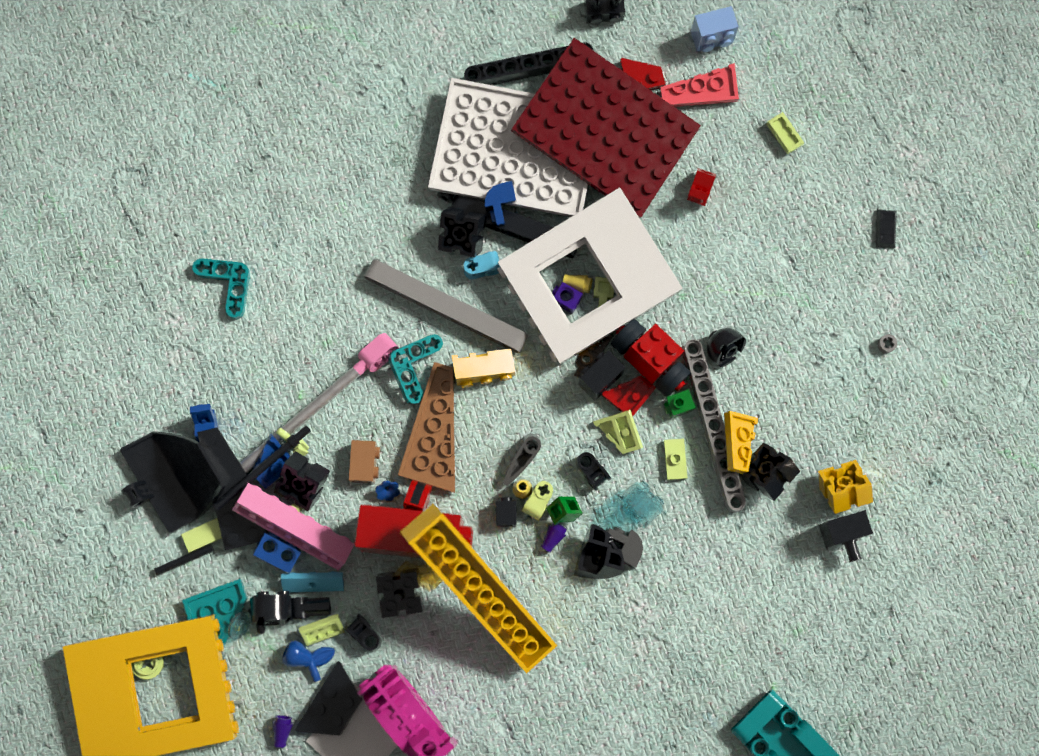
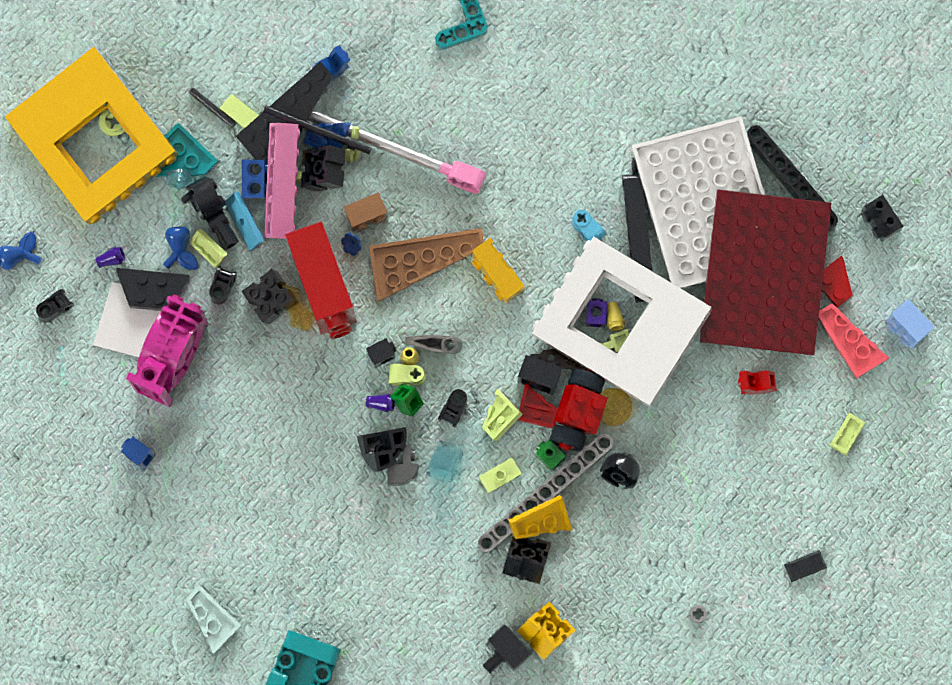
camera: 65 degrees right, 0 degrees up
black panel [120,431,225,534] -> none
light grey beam [364,259,528,353] -> none
teal beam [388,334,443,404] -> none
yellow brick [401,503,557,673] -> none
red brick [403,480,433,511] -> none
black brick [438,207,486,258] -> none
blue brick [485,181,516,226] -> none
none -> clear yellow tile [600,388,633,427]

